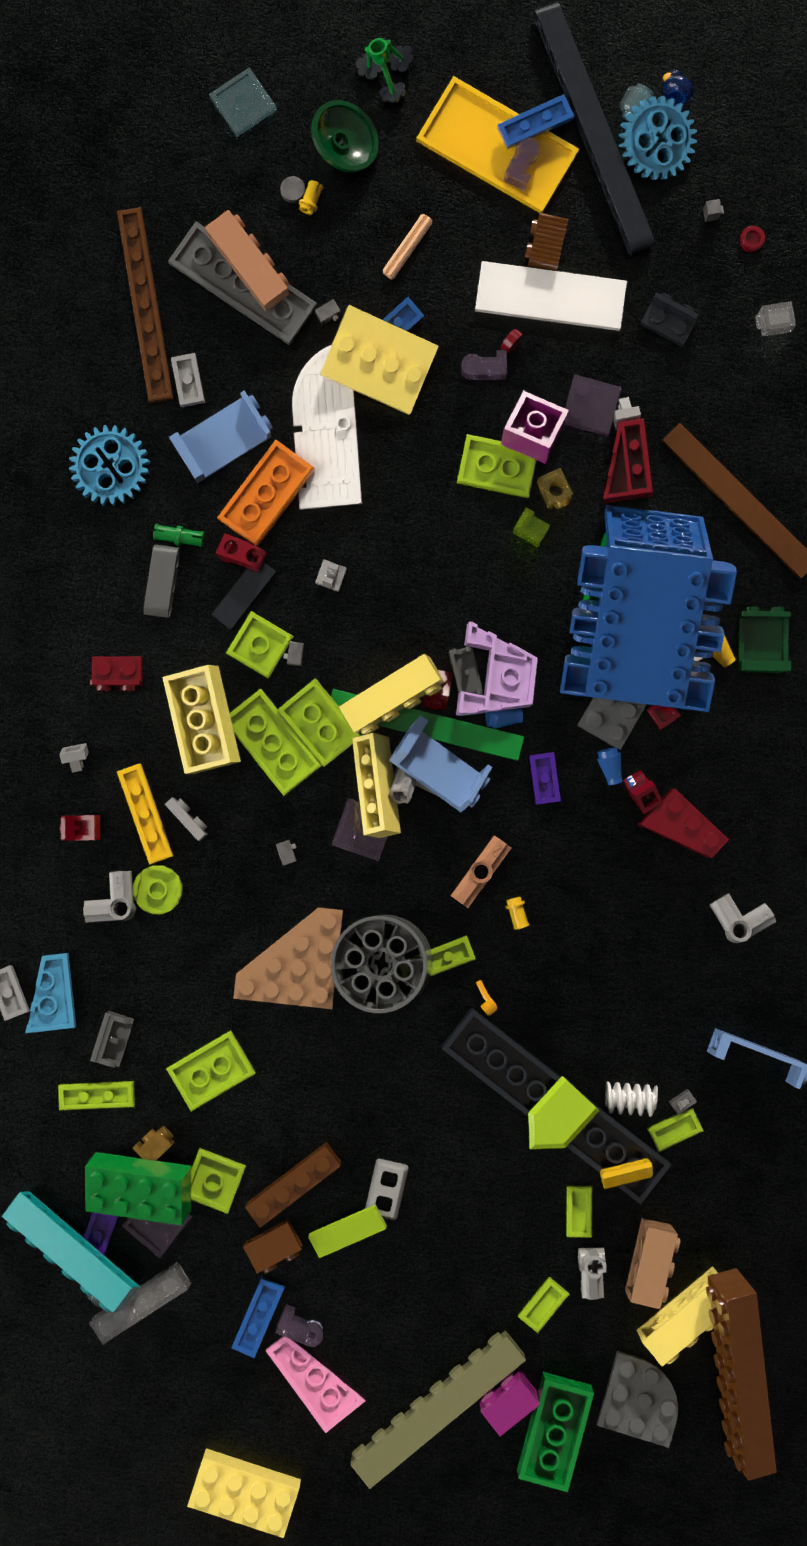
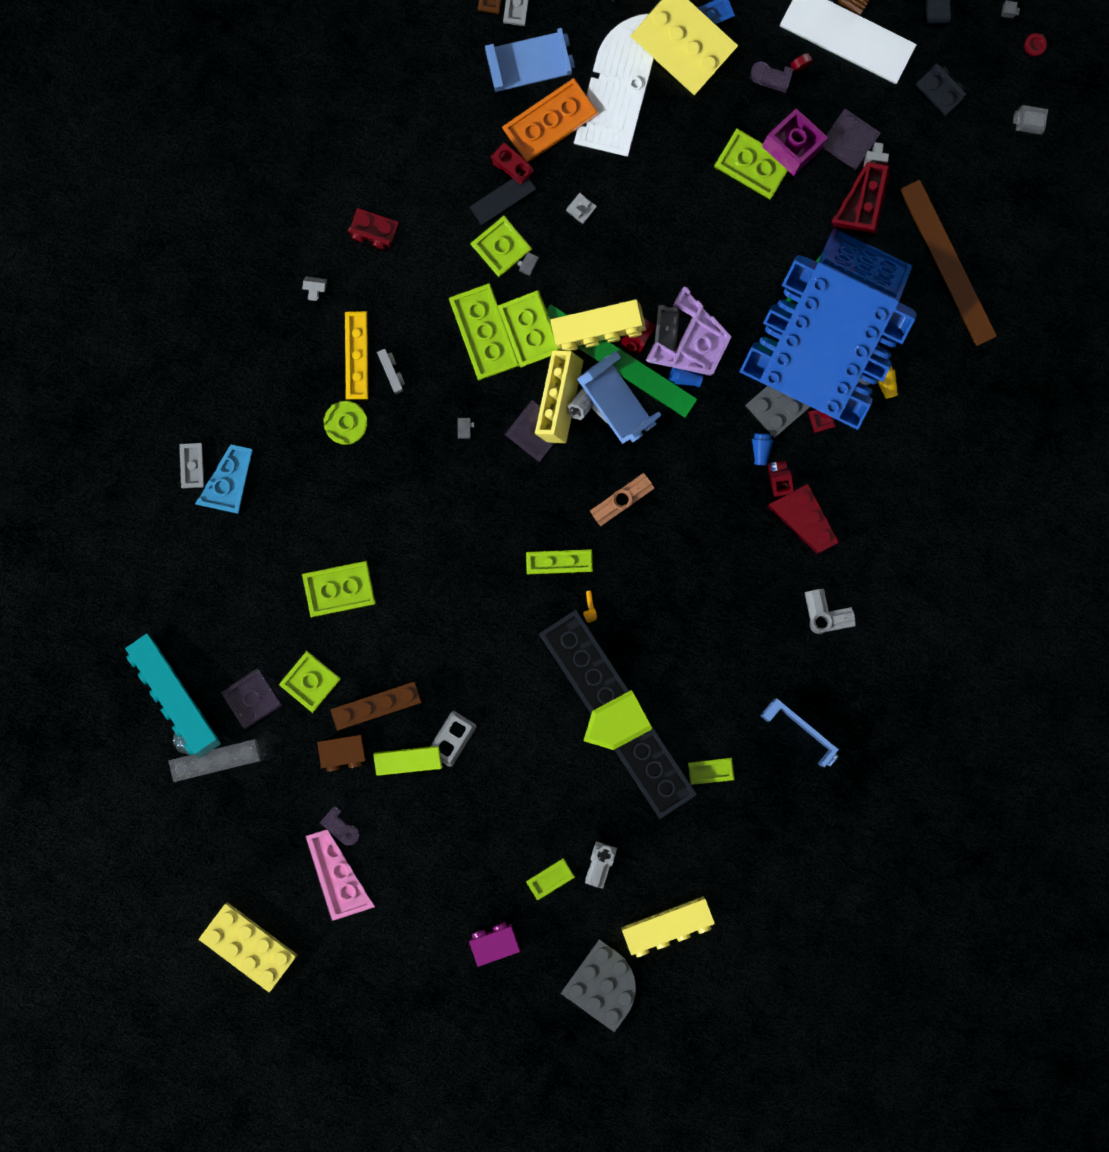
camera: 15 degrees right, 0 degrees up
lime tile [58,1081,135,1110] -> none
dark red bracket [60,815,100,841] -> none
dark azure gear [69,425,150,506] -> none
light grey piece [83,871,136,923] -> none
dark purple plate [84,1212,118,1256] -> none
green brick [85,1152,191,1226] -> none
dark grey hinge [90,1011,135,1068] -> none
pearl gold brick [133,1126,174,1161] -> none
dark grey beam [144,544,180,618] -> none
green pin [153,524,205,547] -> none
light yellow brick [163,665,241,774] -> none
blue plate [232,1277,285,1358] -> none
medium nougat plate [233,908,343,1009] -> none
dark grey wheel [331,915,433,1013] -> none
olive brick [351,1330,526,1489] -> none
yellow pin [505,897,529,930] -> none
clear neon green panel [513,508,550,547] -> none
green brick [517,1372,594,1492] -> none
dark purple plate [529,752,561,805] -> none
clear yellow brick [536,468,573,509] -> none
lime tile [566,1185,592,1237] -> none
yellow slope [600,1158,653,1189] -> none
white piece [605,1082,658,1117] -> none
medium nougat brick [625,1218,680,1309] -> none
flat silver piece [669,1089,697,1115] -> none
reddish brown brick [706,1268,777,1481] -> none
dark green panel [737,607,791,673] -> none

